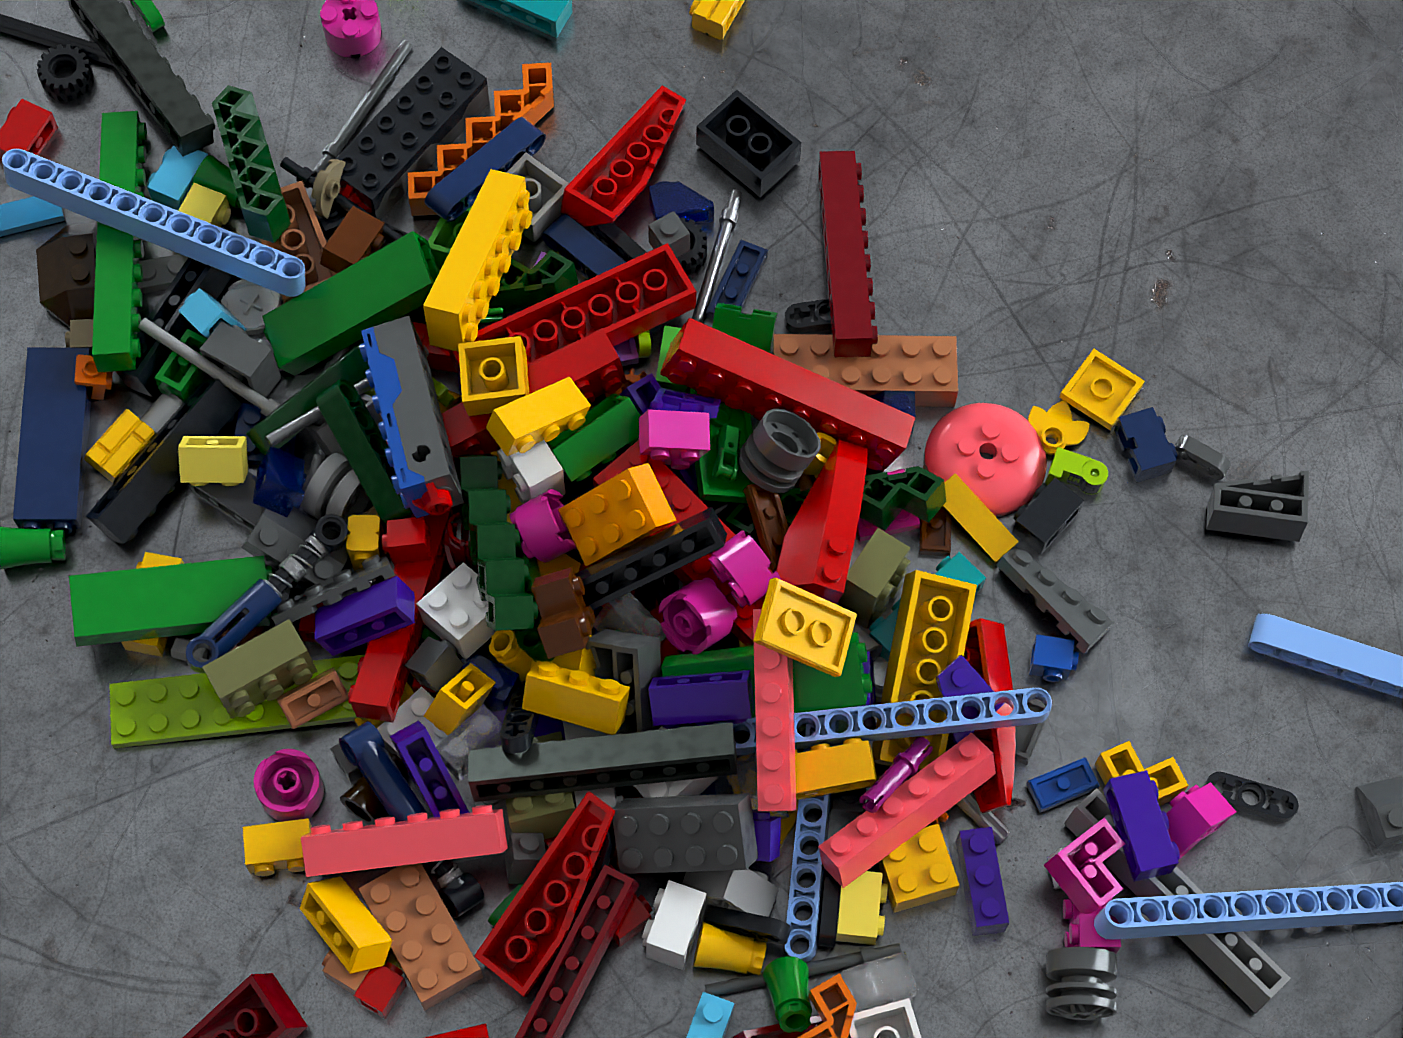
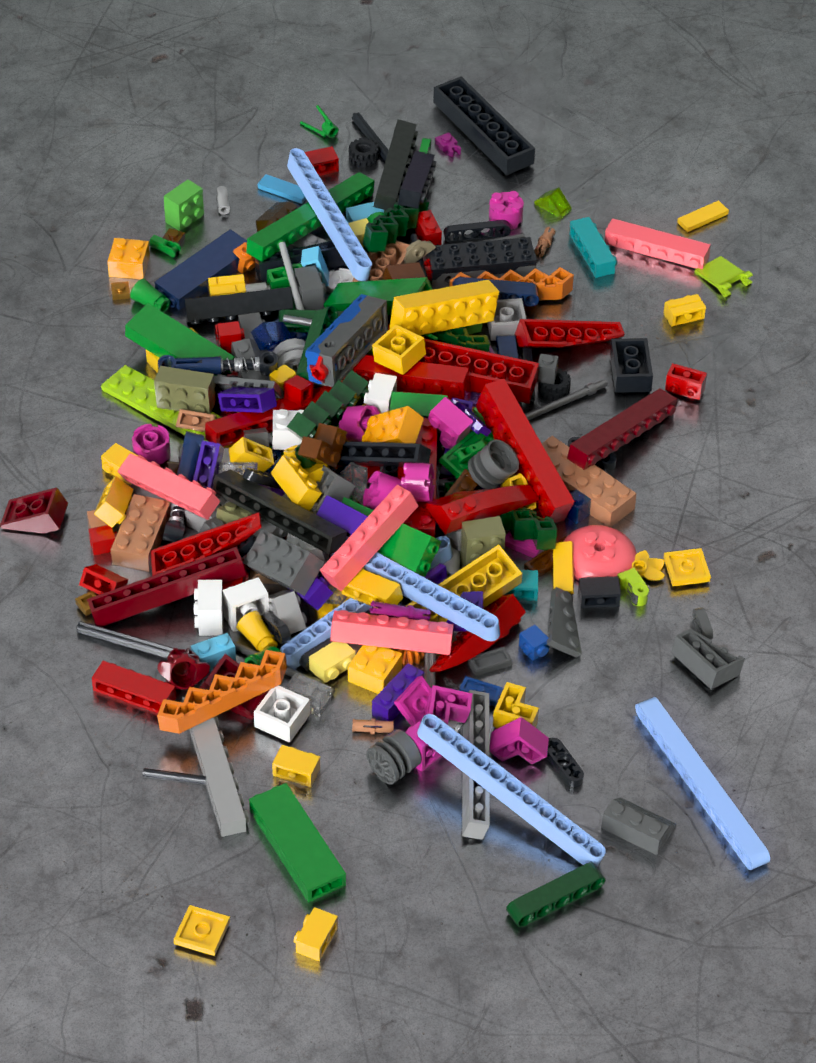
camera: 45 degrees right, 20 degrees down
light yellow brick [178,436,248,486] -> none
yellow brick [486,377,591,456] -> none
clear blue slope [649,181,714,225] -> none
dark blue tile [705,240,768,320] -> none
green brick [712,303,778,353] -> none
yellow tile [753,578,857,677] -> none
dark purple brick [1103,770,1180,882] -> none
dark blue brick [1114,407,1177,483] -> none
none -> white brick [194,580,223,636]
none -> red brick [215,321,245,354]
none -> nougat pin [352,718,394,735]
none -> dark pink plate [394,676,431,726]
none -> black brick [398,151,437,209]
none -> red brick [414,210,442,245]
none -> black beam [443,220,511,243]
none -> nougat pin [534,227,556,257]
none -> red brick [665,363,707,400]

